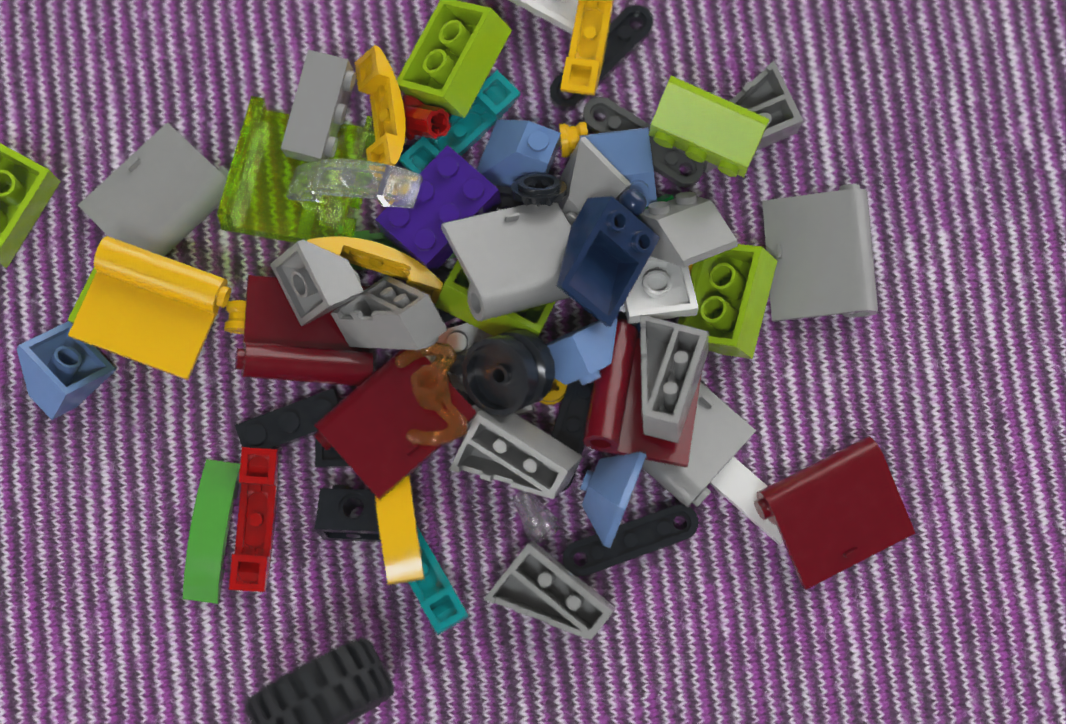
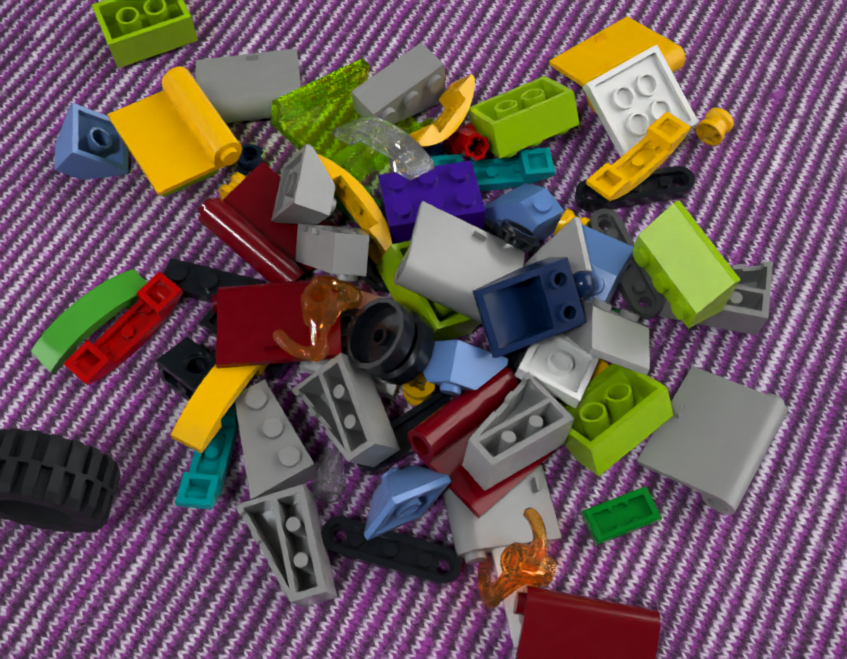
camera: 35 degrees right, 15 degrees down
none -> light grey wedge [235,379,318,500]
none -> dark blue plate [236,144,266,175]
none -> clear orange piece [478,507,556,609]
none -> green plate [581,486,662,546]

